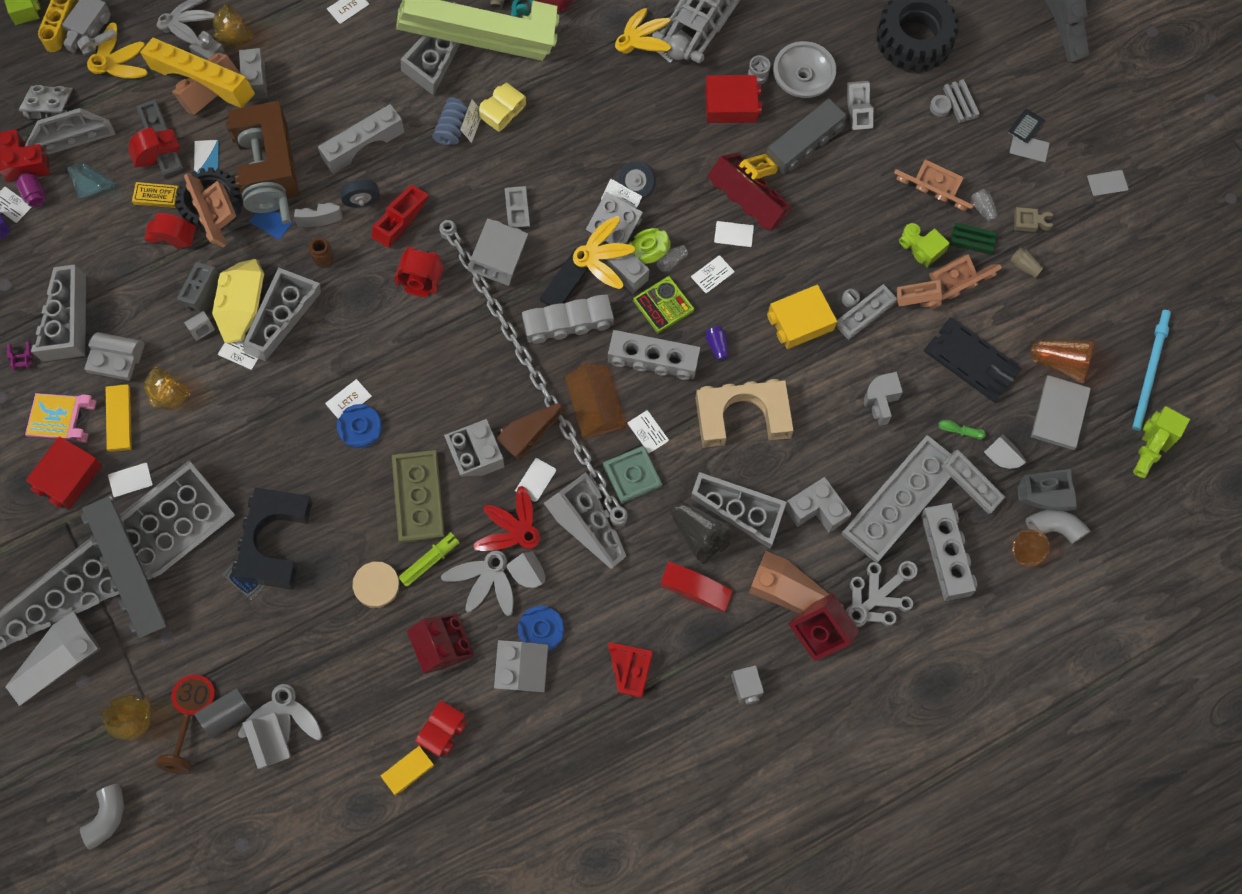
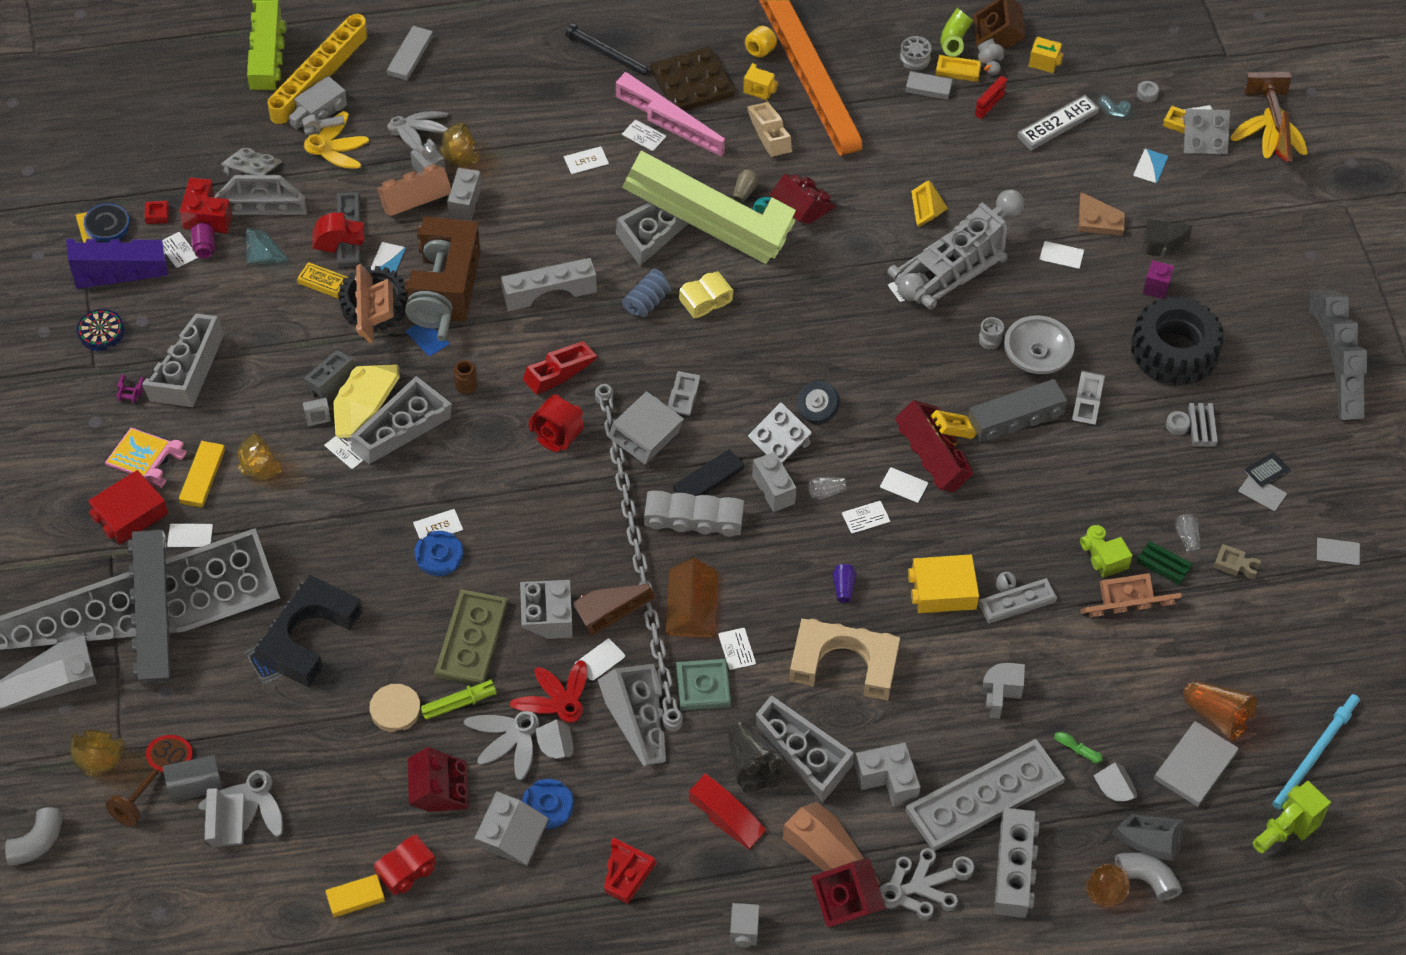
camera: 20 degrees right, 15 degrees down
light grey brick [84,332,145,381] -> none
yellow arch [140,38,255,108] -> none
red brick [144,213,197,249] -> none
light grey slope [294,203,343,227] -> none
black wheel [340,179,380,208] -> none
clear sticker [460,99,481,143] -> none
yellow plant [573,216,635,289] -> none
clear sticker [601,179,642,209] -> none
light grey brick [608,330,700,380] -> none
yellow plant [615,8,671,54] -> none
lime tile [628,228,671,264] -> none
tile [633,276,694,334] -> none
red brick [705,75,762,123] -> none
nougat bracket [894,160,974,212] -> none
nougat tile [897,280,943,306] -> none
black piece [923,317,1022,403] -> none
light grey tile [941,449,1005,514] -> none
dark tan cone [1010,247,1043,278] -> none

